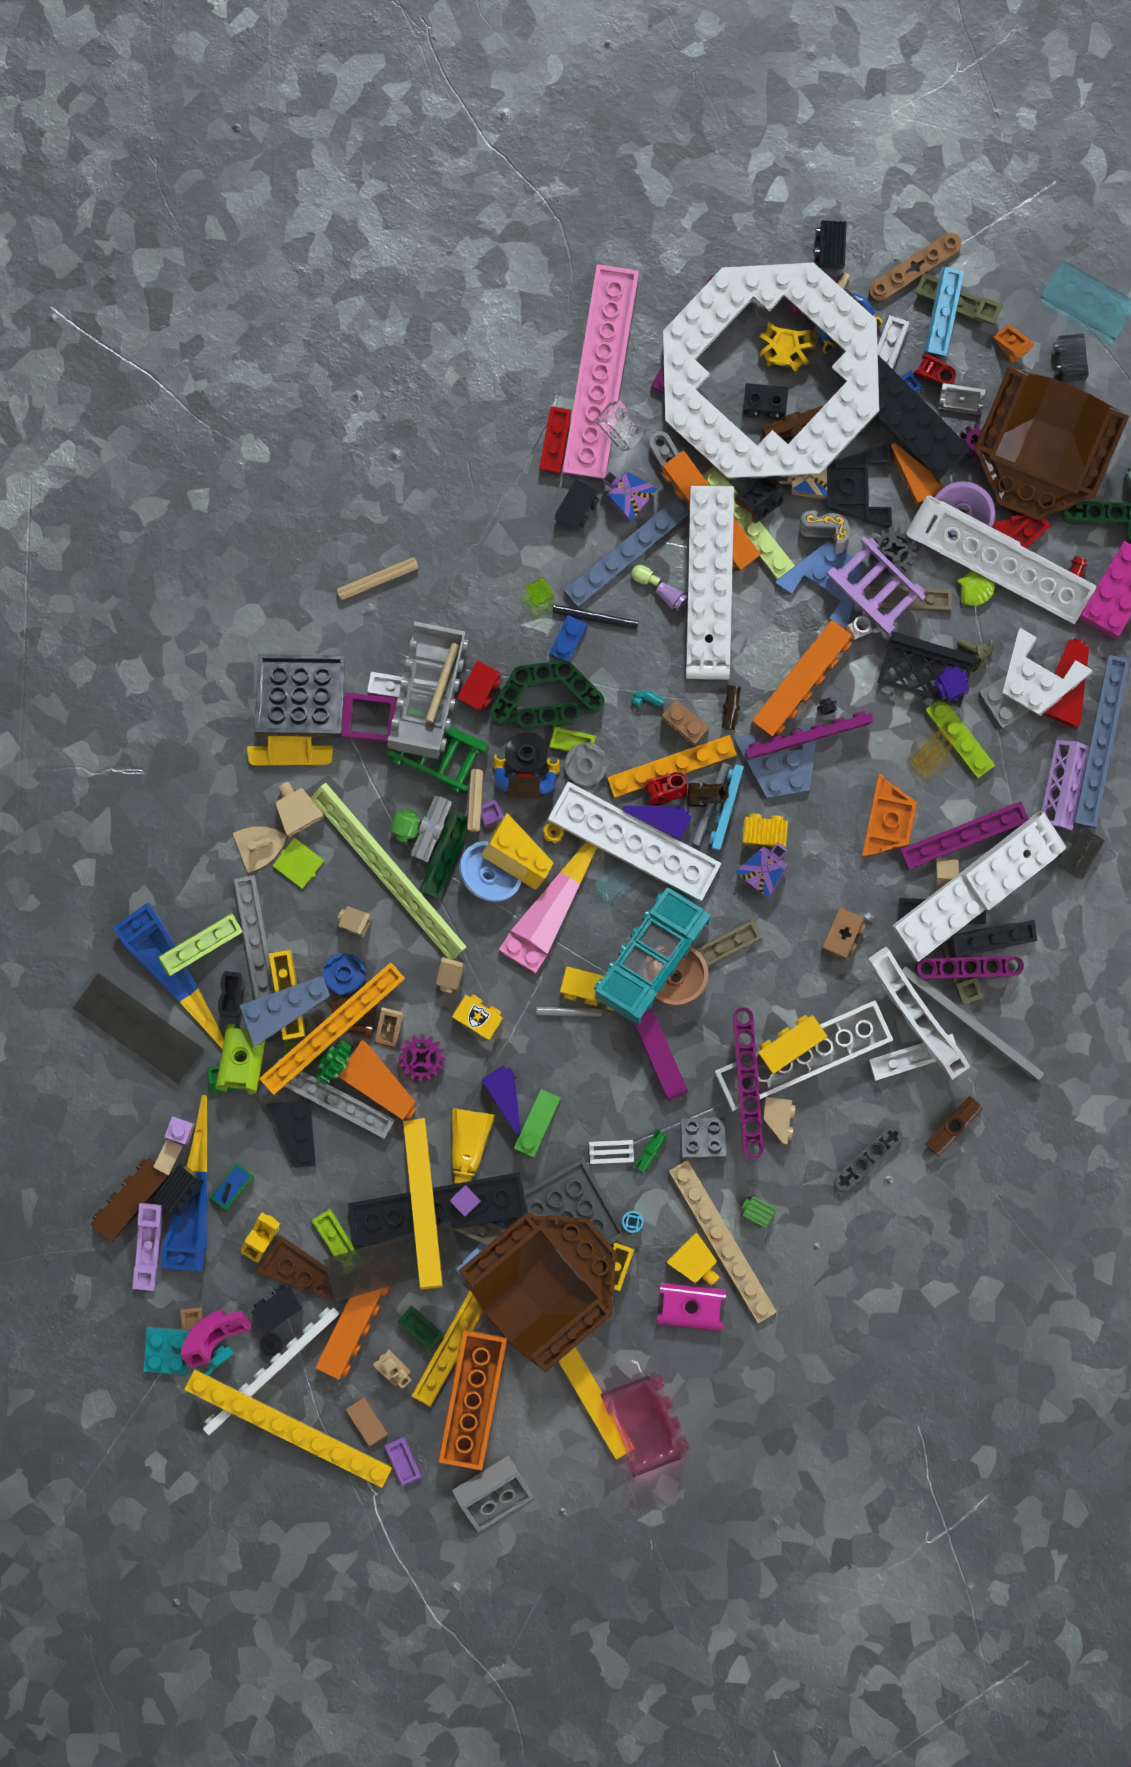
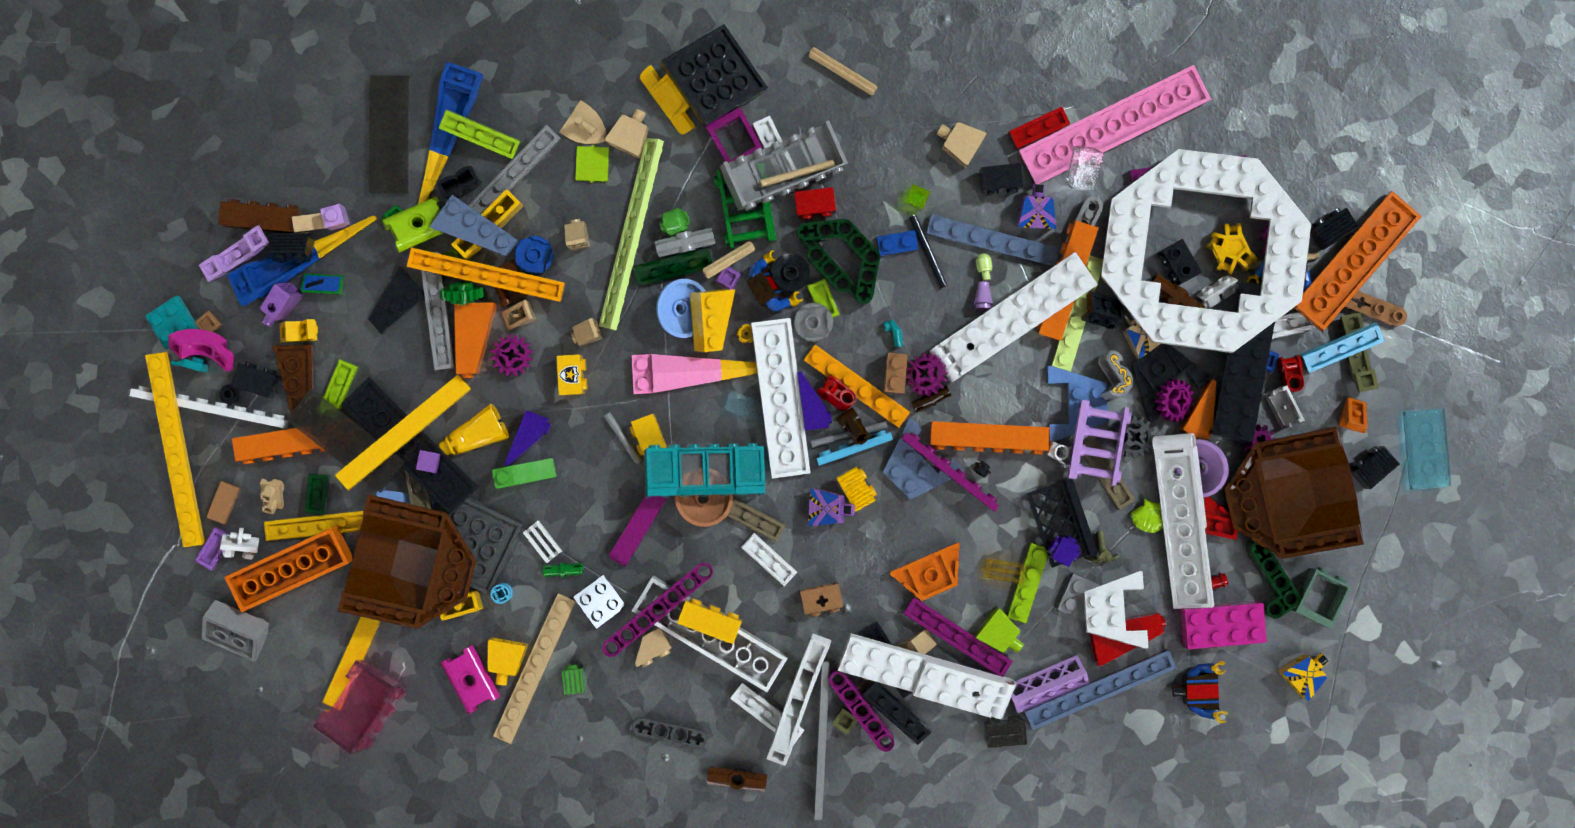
camera: 55 degrees right, 5 degrees up
none -> white hips [220,527,259,560]
none -> medium lavender torso [260,282,305,327]
none -> white tile [741,533,797,587]
none -> magenta gear [906,353,948,396]
none -> tan torso [937,122,987,168]
none -> lime torso [974,607,1024,653]
none -> magenta gear [1155,379,1194,422]
none -> white hinge [1196,275,1239,309]
none -> orange plate [1294,191,1422,332]

